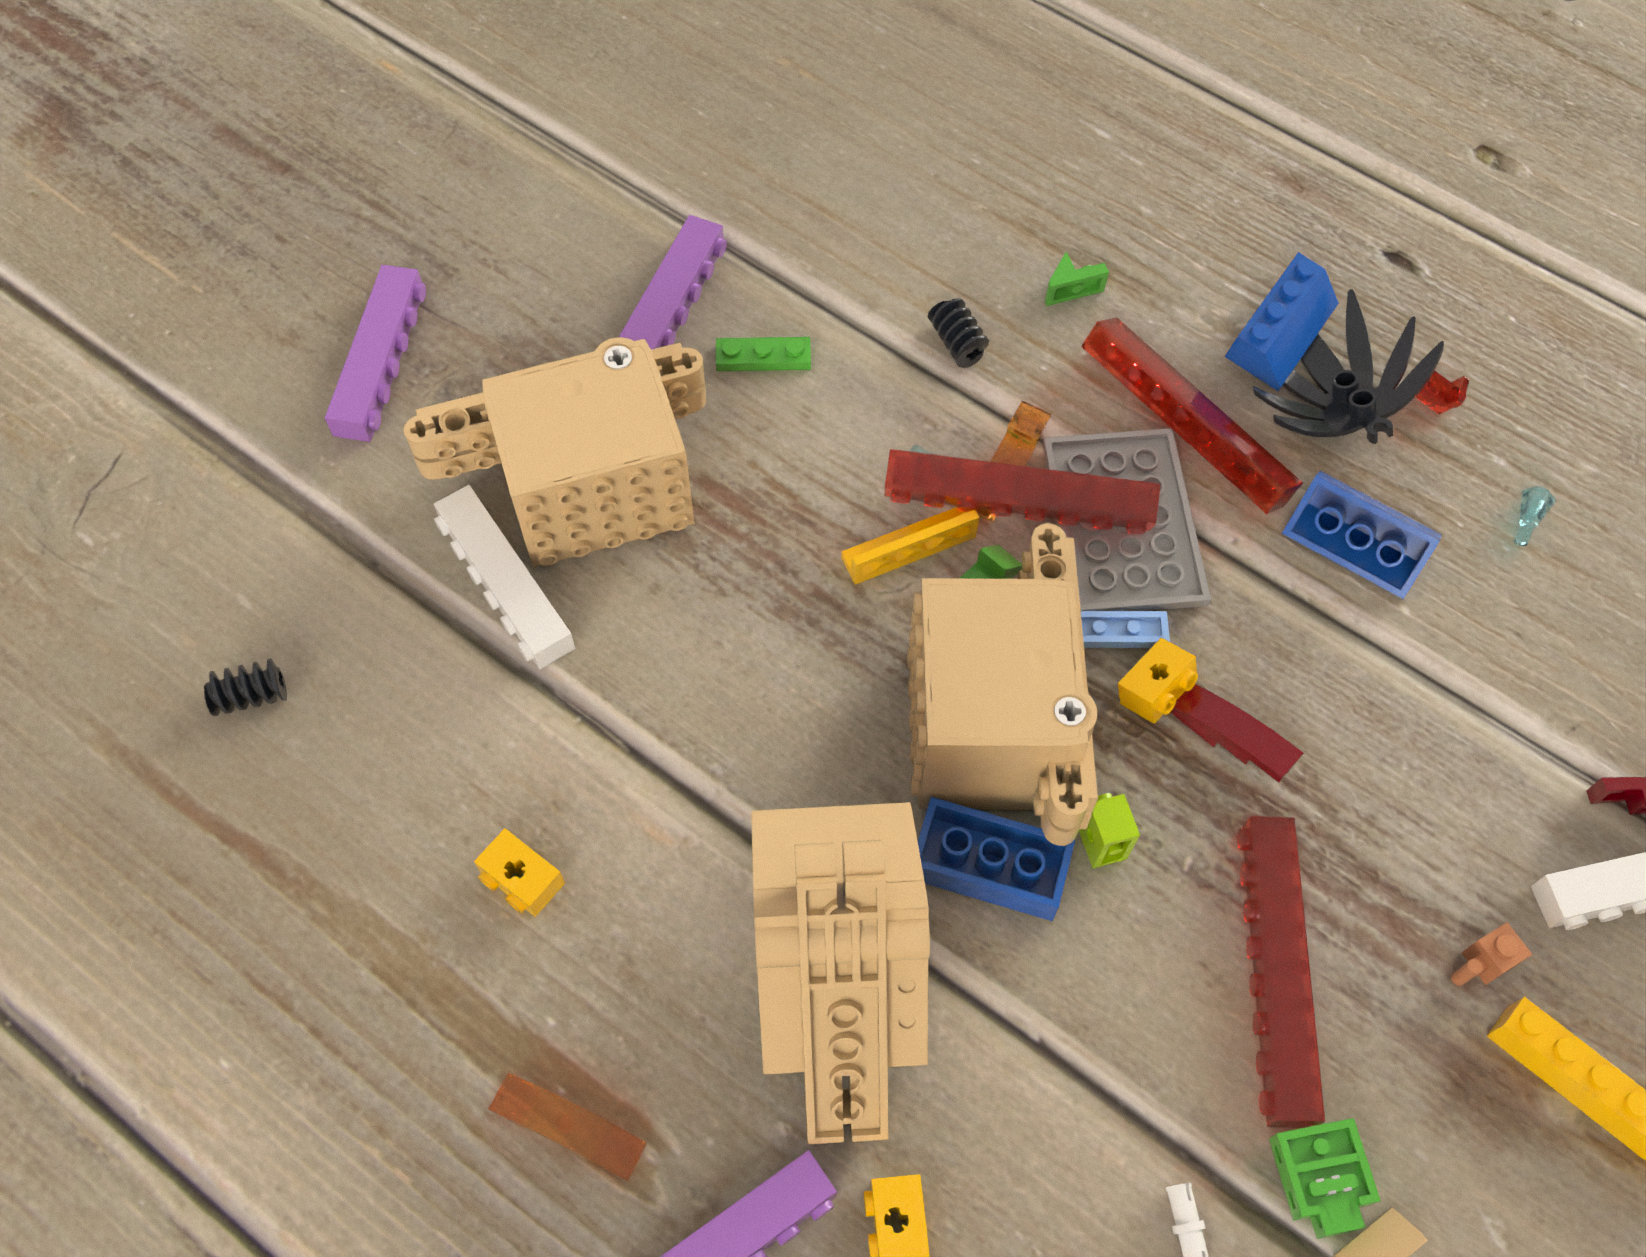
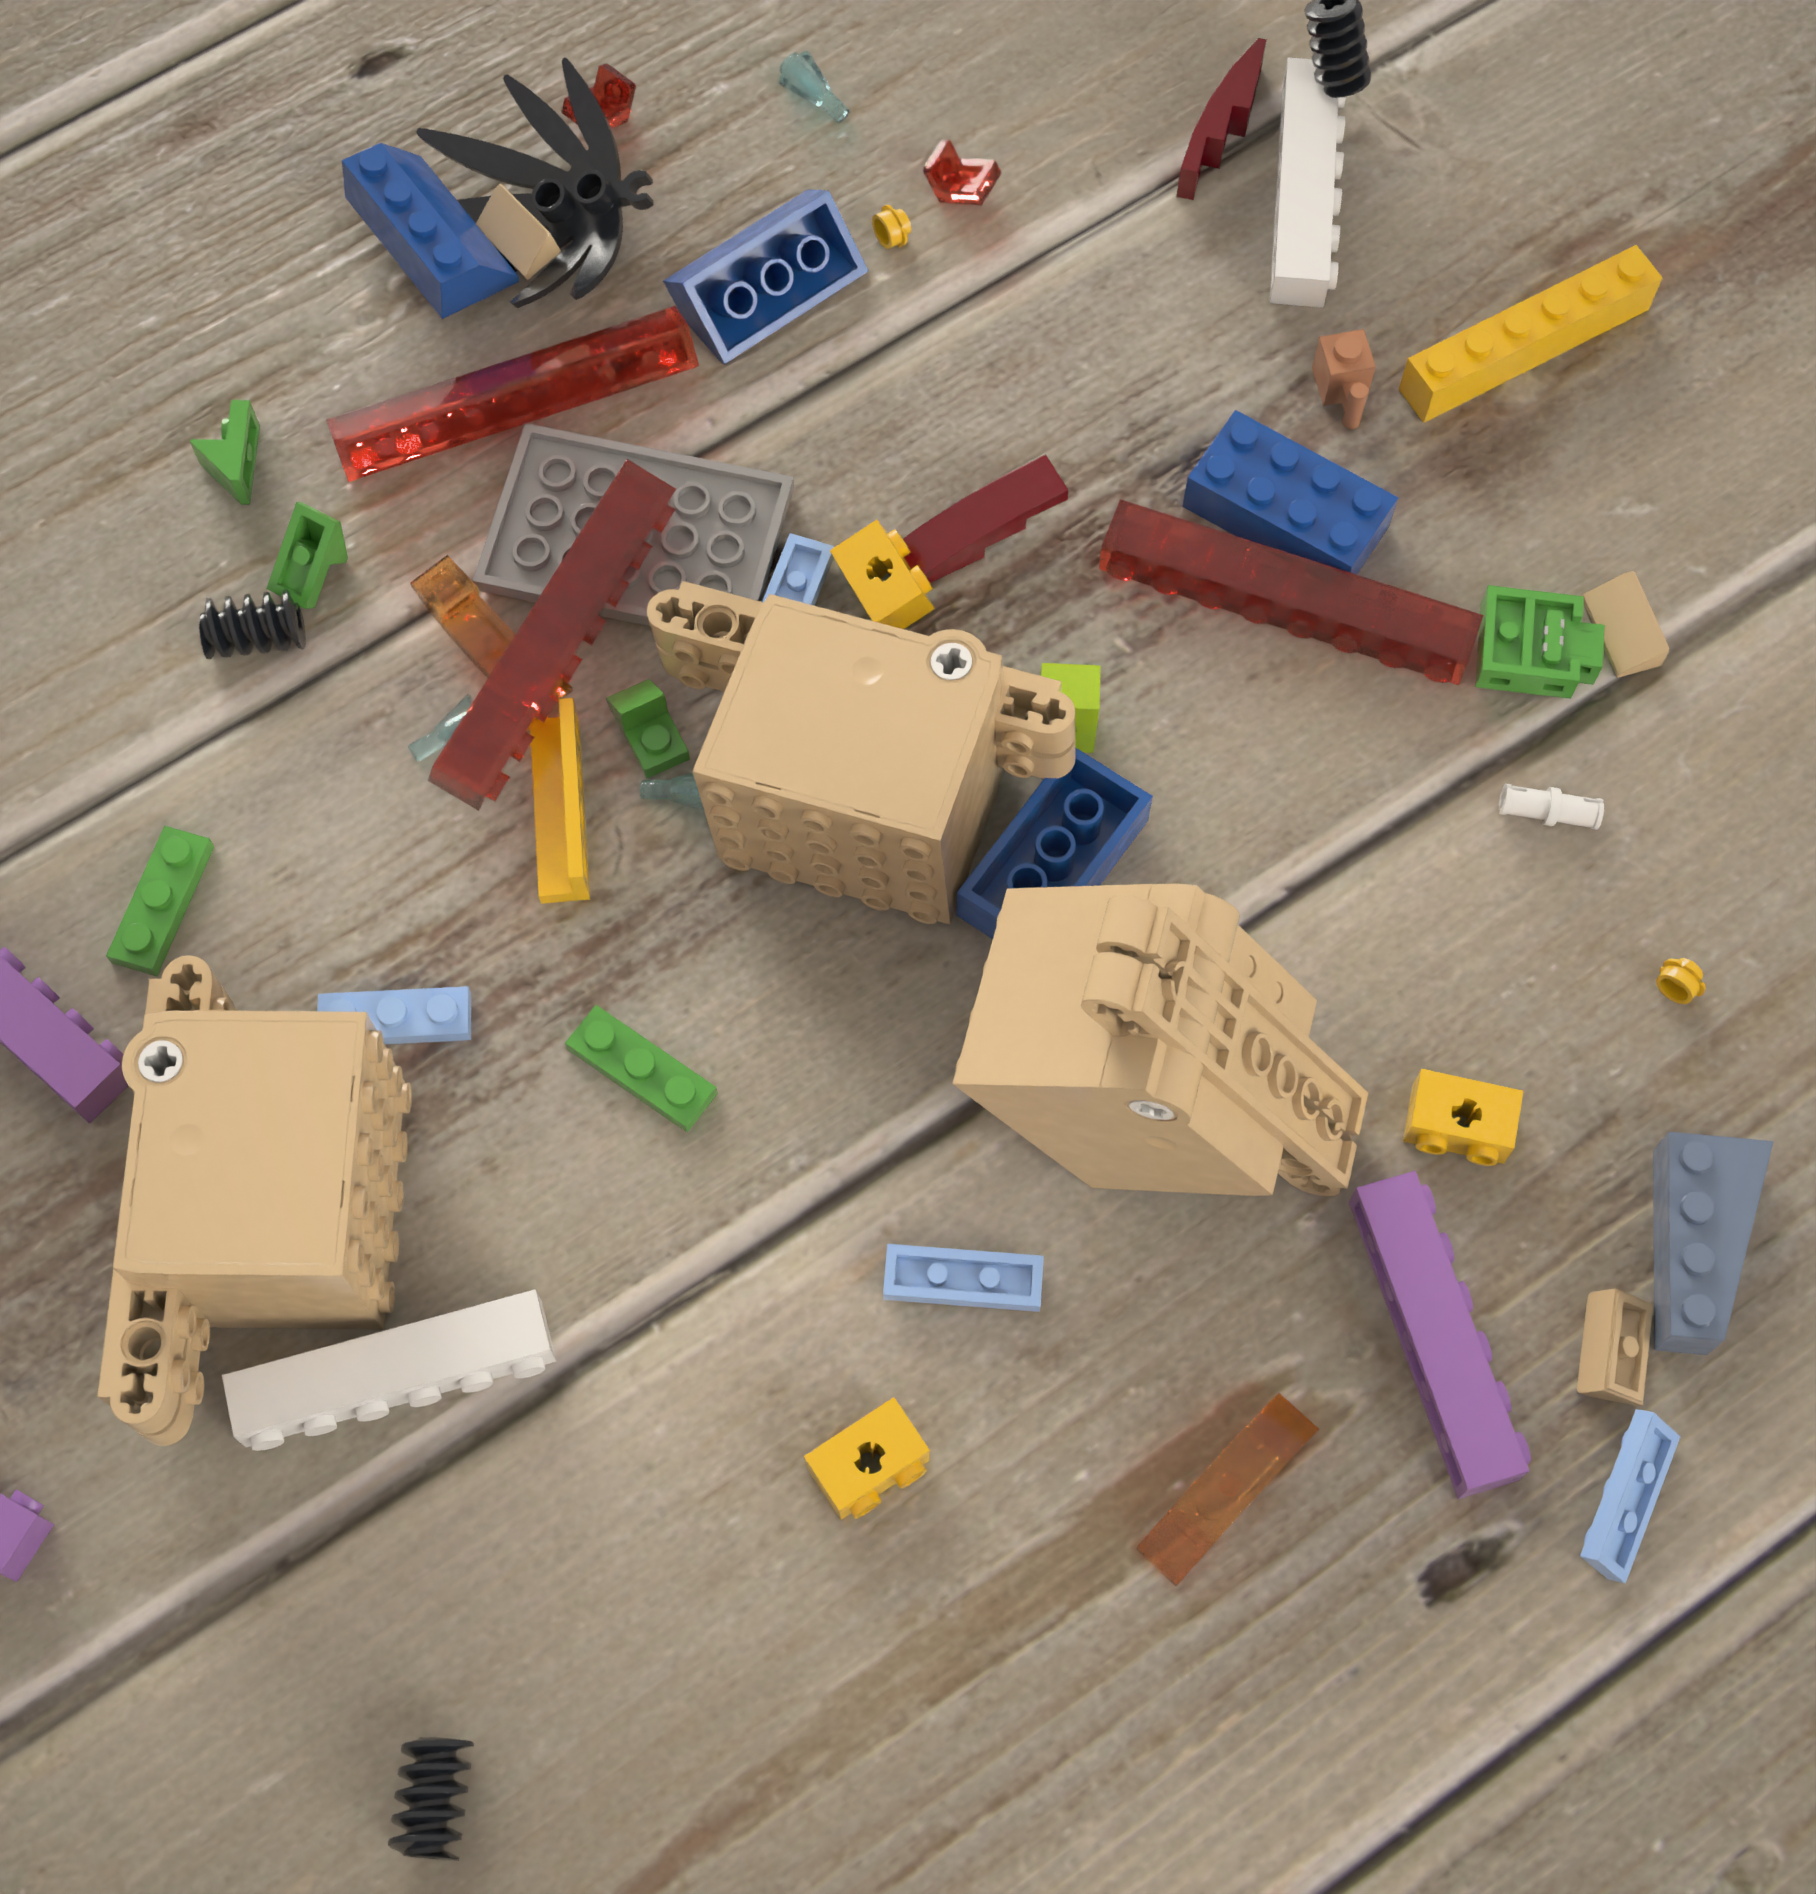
camera: 70 degrees left, 5 degrees up
none -> bright green slope [266,502,348,609]
none -> light blue plate [317,986,471,1044]
none -> tan slope [476,183,561,280]
none -> bright green plate [565,1005,718,1133]
none -> yellow plate [872,205,911,249]
none -> light blue plate [883,1244,1044,1312]
none -> clear red bracket [923,140,1002,206]
none -> blue brick [1182,410,1399,595]

